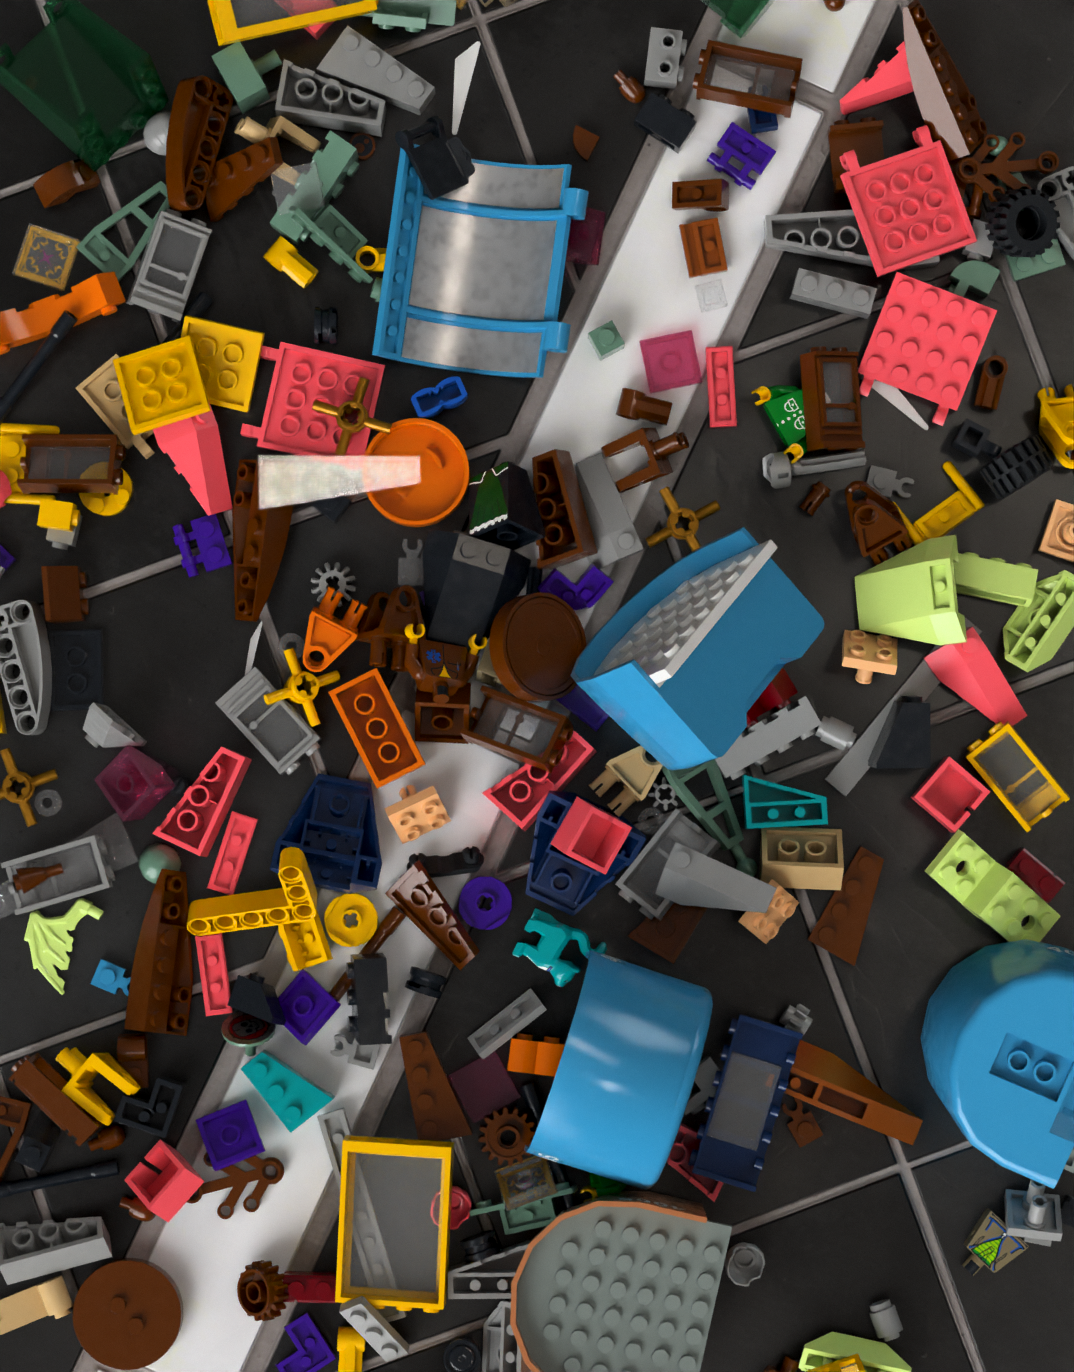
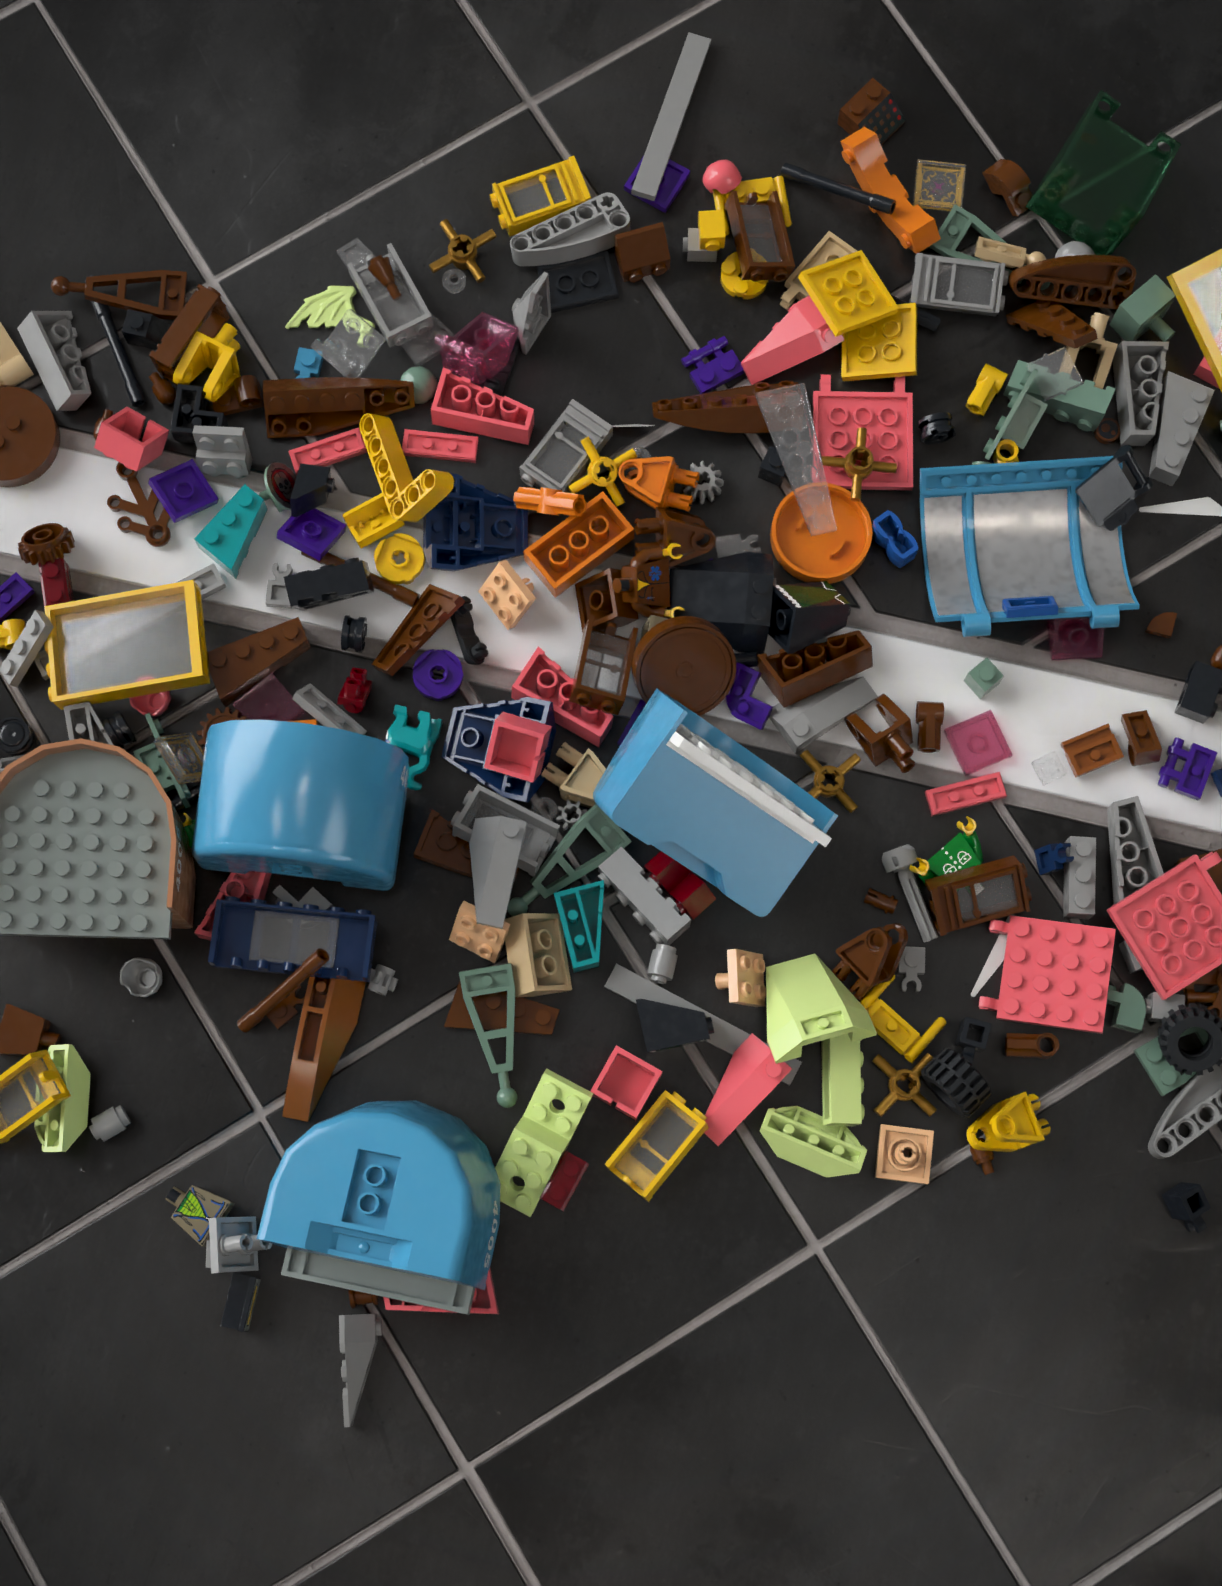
camera: 80 degrees right, 10 degrees down
none -> light grey plate [193,425,252,478]
none -> reddish brown piece [237,948,329,1033]
none -> clear bracket [310,309,385,378]
none -> dark red hips [337,667,372,713]
none -> clear pink plate [435,334,487,385]
none -> sand green plate [459,963,518,1108]
none -> orange piece [513,487,587,517]
none -> pearl gold bar [872,1053,937,1117]
none -> tan plate [975,236,1046,268]
none -> blue tile [1002,596,1058,618]
none -> dark blue plate [1034,843,1074,875]

